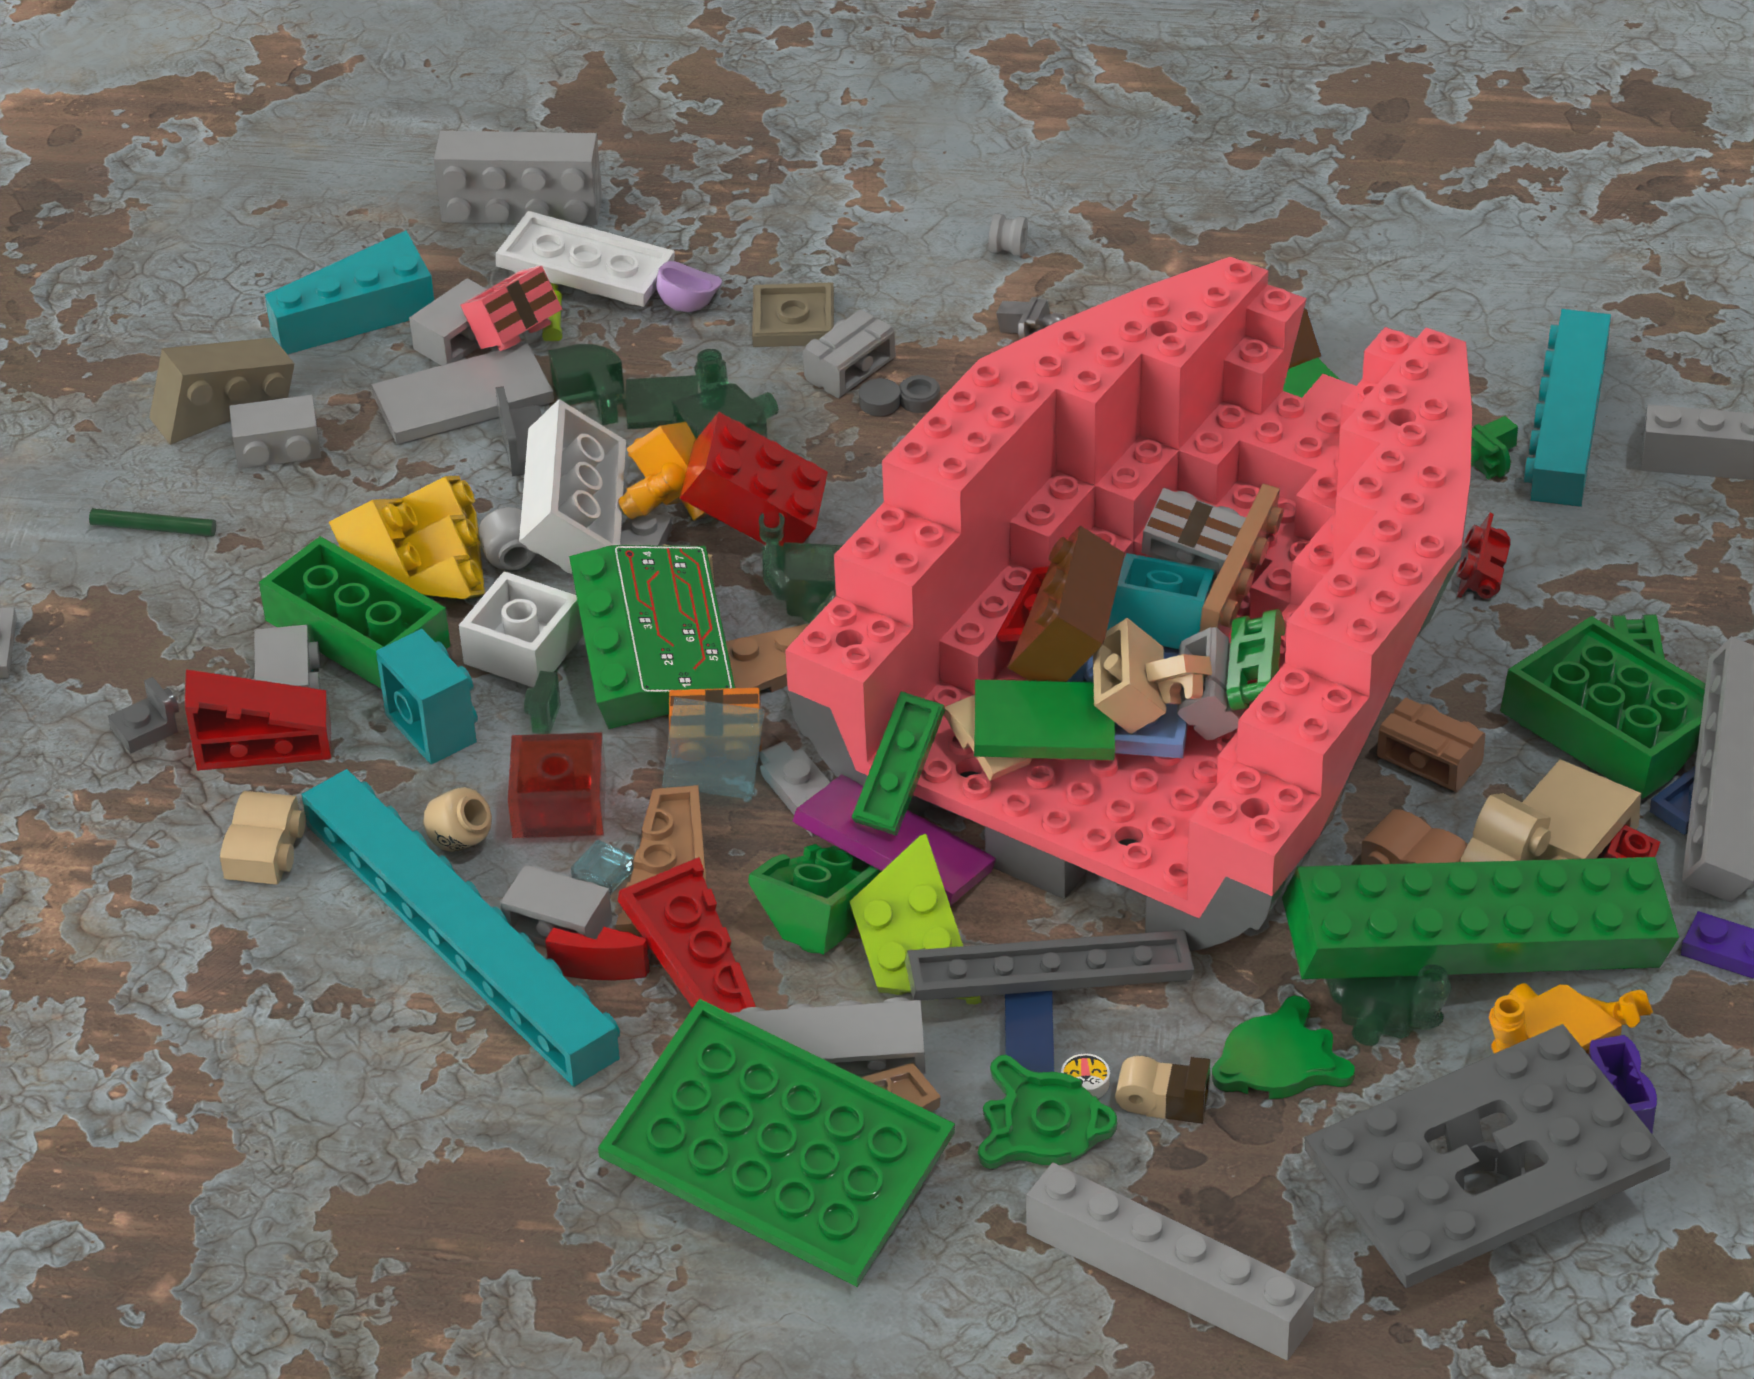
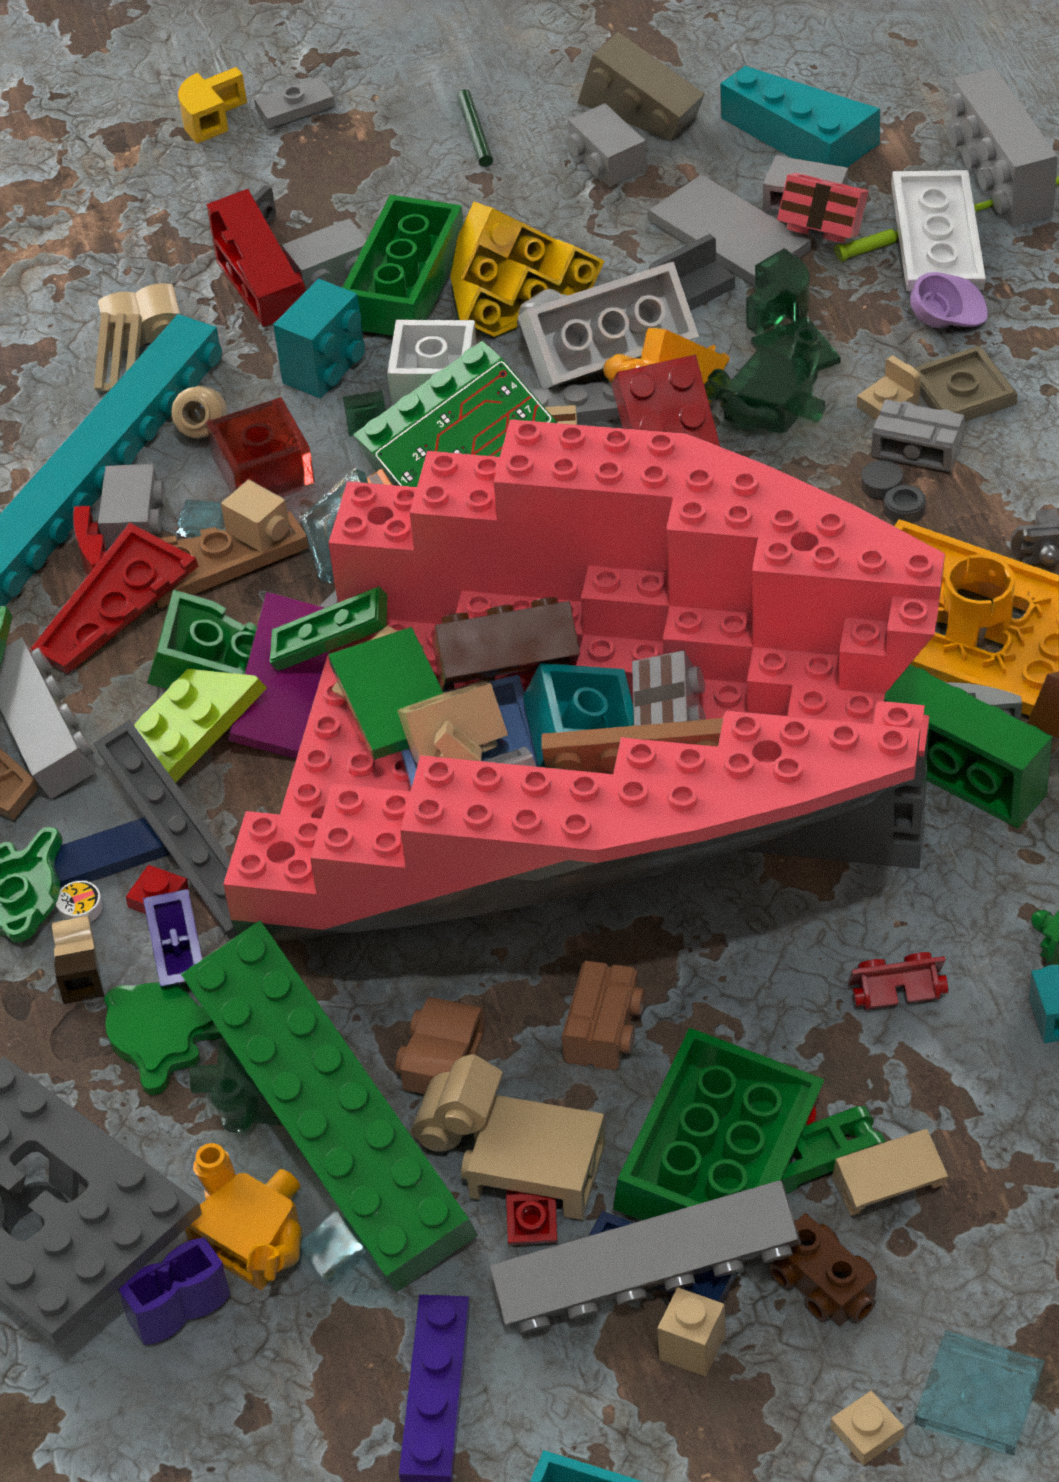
camera: 70 degrees right, 5 degrees up
none -> tan tile [94,312,142,392]
none -> red plate [126,865,189,914]
none -> slope [143,889,203,988]
none -> tan brick [221,479,290,553]
none -> clear light blue plate [301,1211,367,1283]
none -> tan hinge [832,1129,948,1216]
none -> tan bracket [857,355,920,420]

